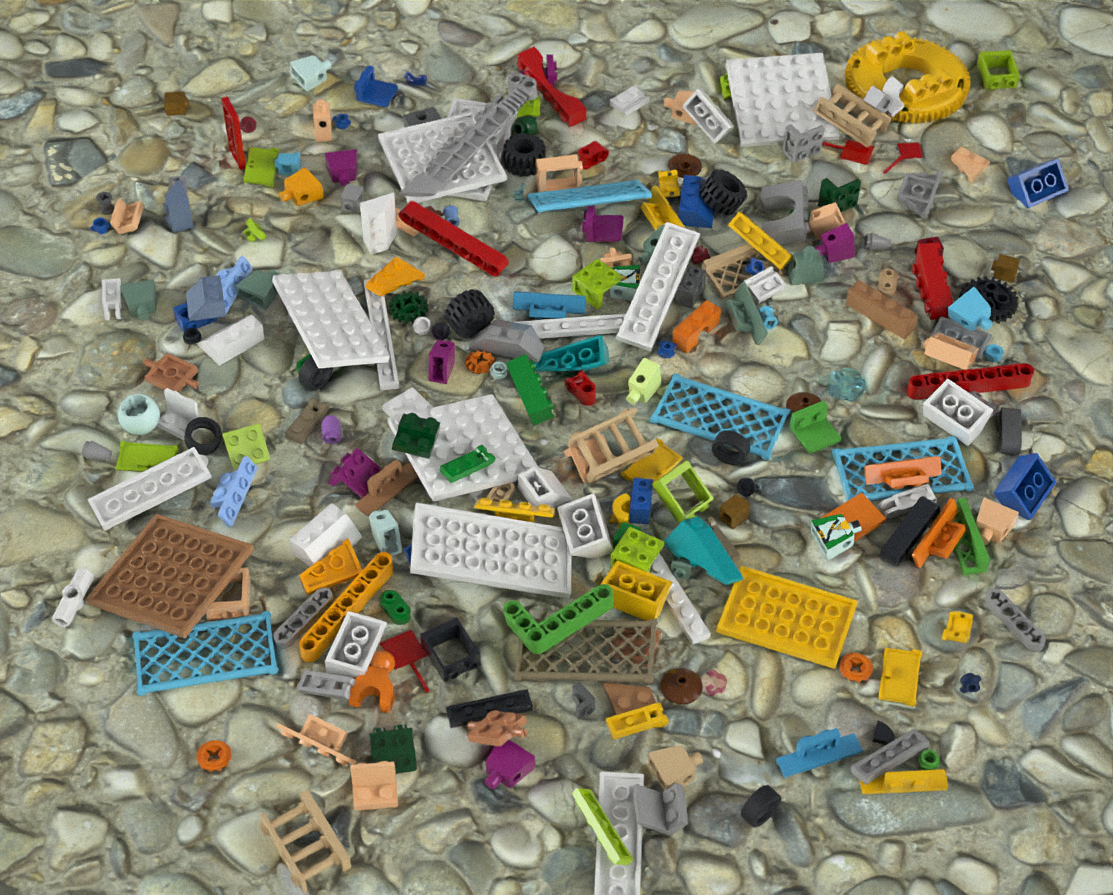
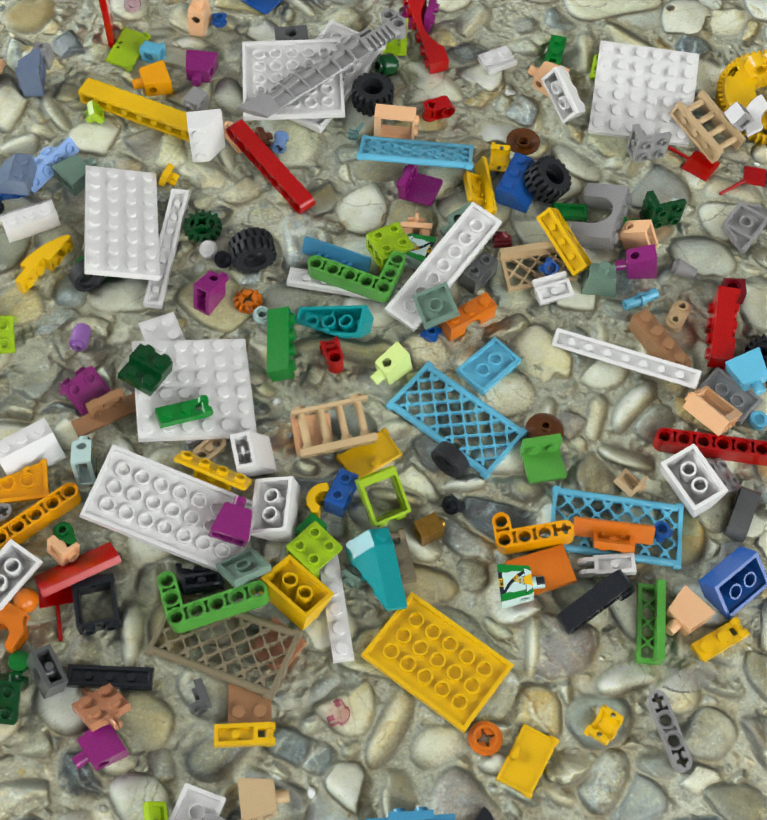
camera: 15 degrees right, 10 degrees up
dark tan plate [285,397,330,444] -> none
light orange wing [365,256,425,297] -> none
light grey wedge [469,319,544,363] -> none
reddish brown dish [661,668,703,705] -> none
sand green bracket [725,283,768,345] -> none
medium azure bush [758,306,778,330] -> none
clear light blue plate [827,368,865,402] -> none
orange bracket [912,498,966,568] -> none
dark blue plate [960,673,981,693] -> none
none -> green tile [8,651,29,673]
none -> yellow slope [15,234,74,294]
none -> dark grey brick [26,644,69,699]
none -> red tile [33,542,122,598]
none -> light nougat bracket [46,535,80,567]
none -> yellow brick [78,77,190,142]
none -> yellow tile [158,163,179,187]
none -> black wing [175,563,224,595]
none -> magenta torso [208,496,252,548]
none -> sand green tile [216,547,272,588]
none -> bright green beam [307,251,406,303]
none -> sand green tile [412,282,460,330]
none -> medium azure tile [456,337,522,396]
none -> light orange beam [492,512,574,555]
none -> green plate [544,34,567,65]
none -> white plate [551,328,702,390]
none -> green tile [552,203,588,222]
none -> tan bracket [613,468,649,497]
none -> medium azure pin [622,288,659,311]
none -> blue plate [654,520,673,543]
none -> yellow plate [690,616,750,664]

